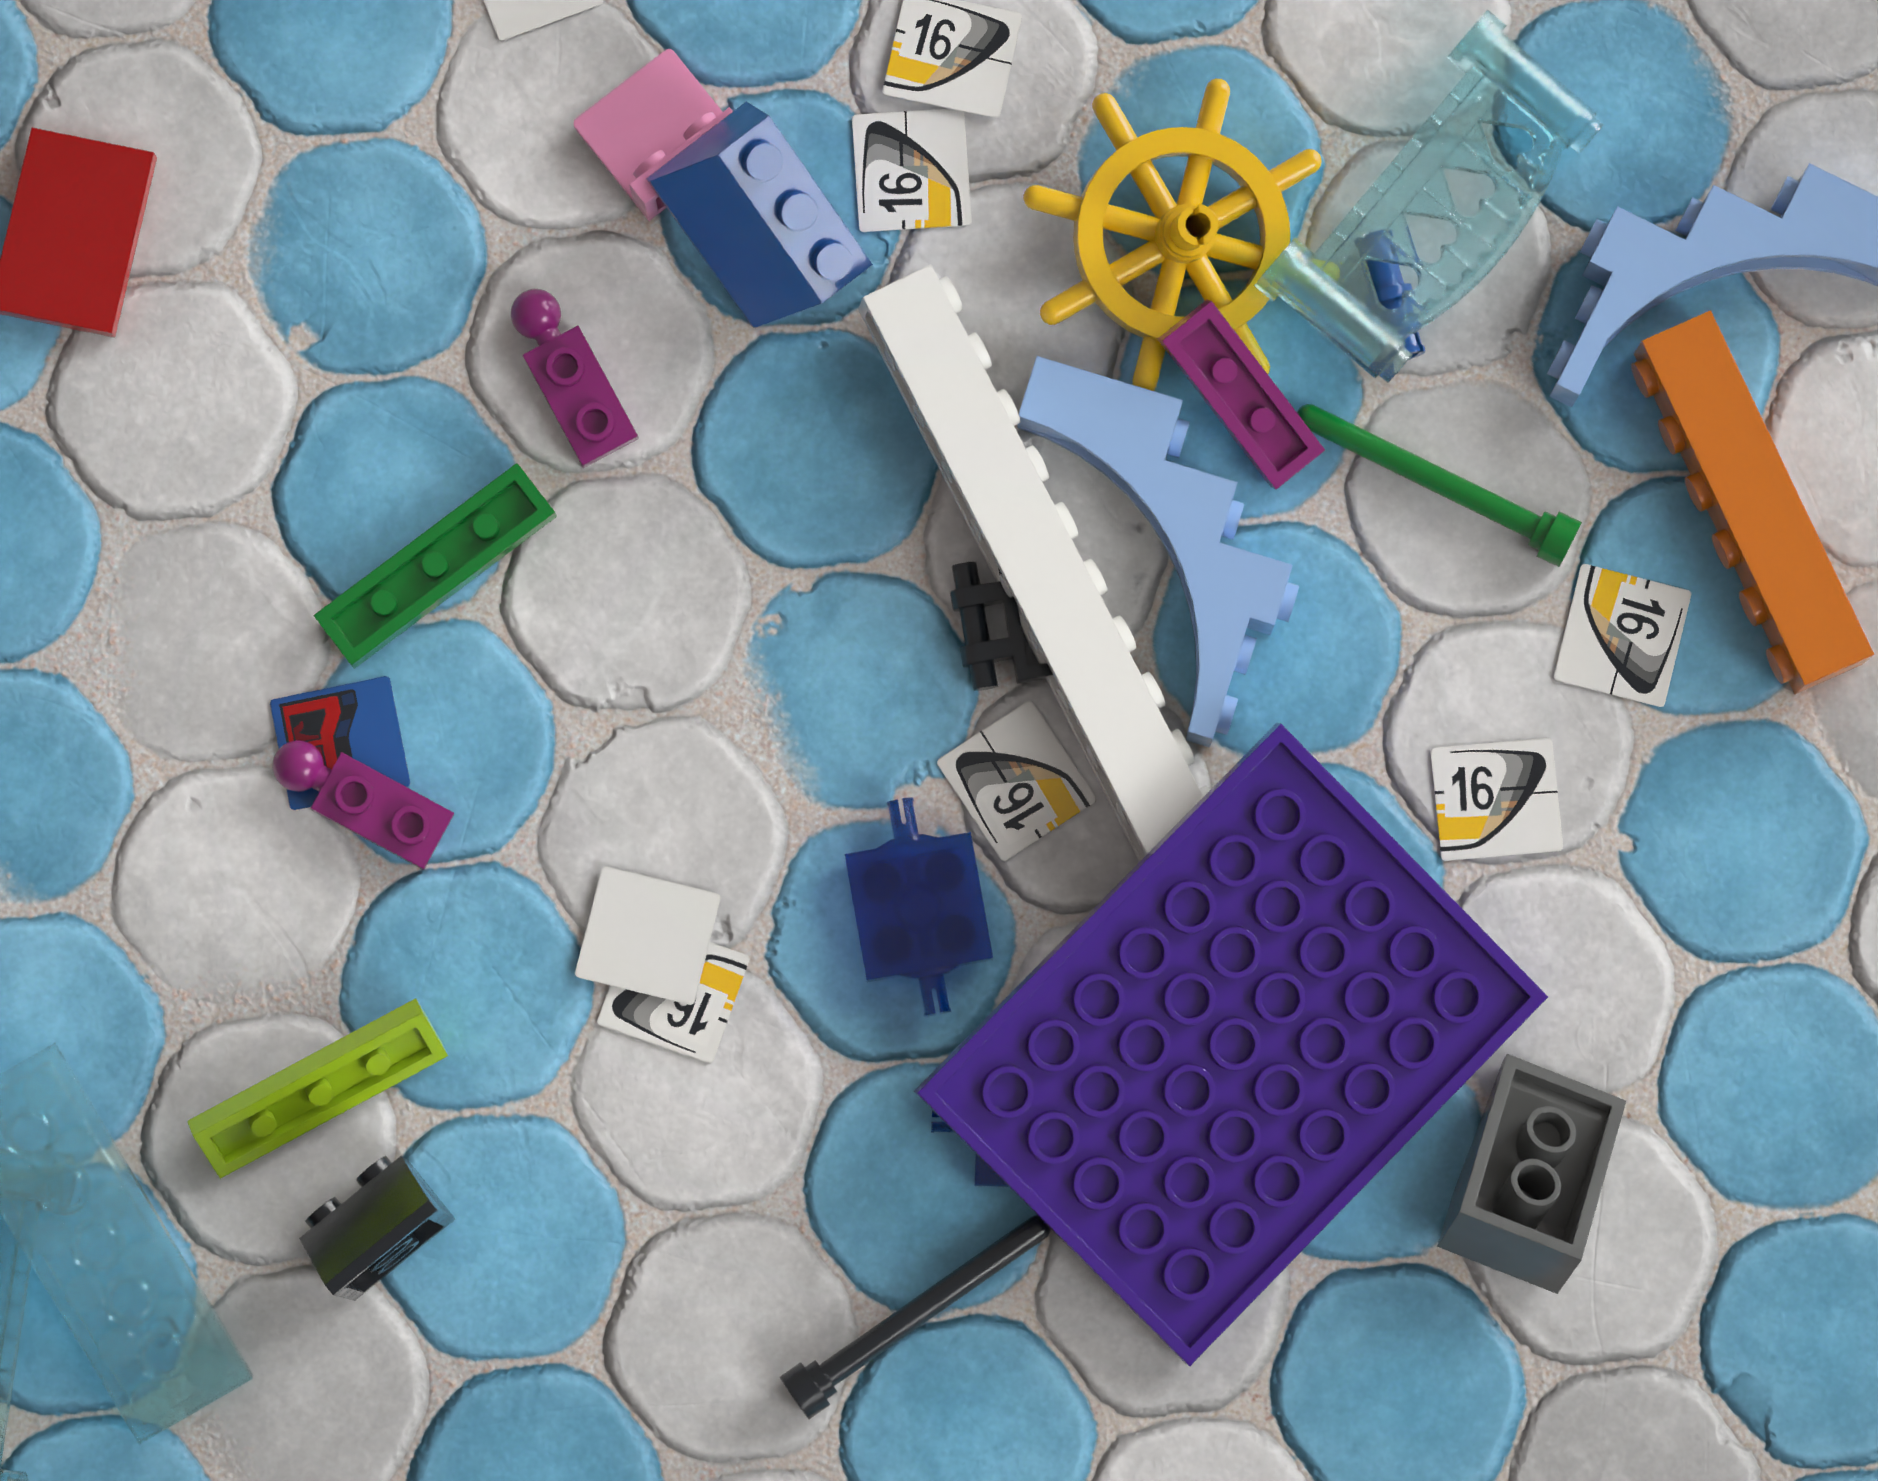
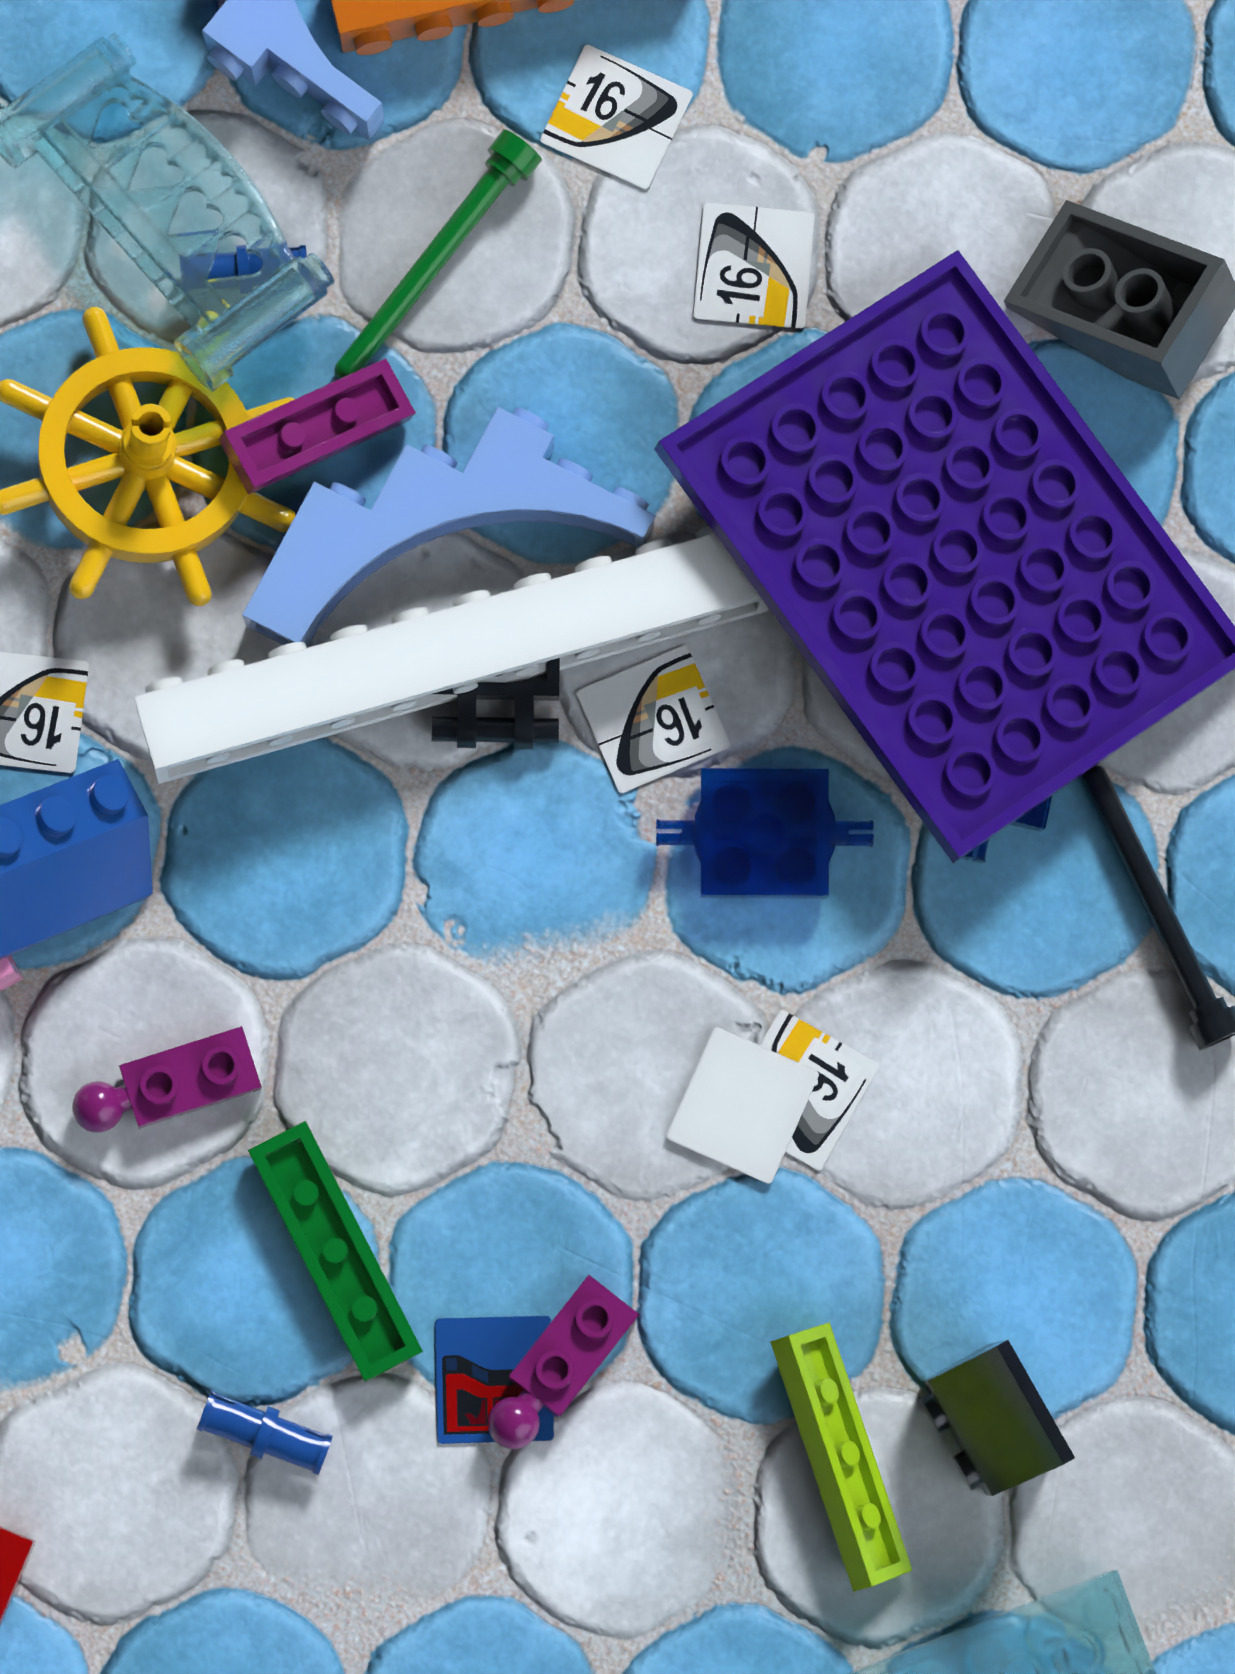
camera: 85 degrees left, 0 degrees up
none -> blue pin [196,1390,333,1475]

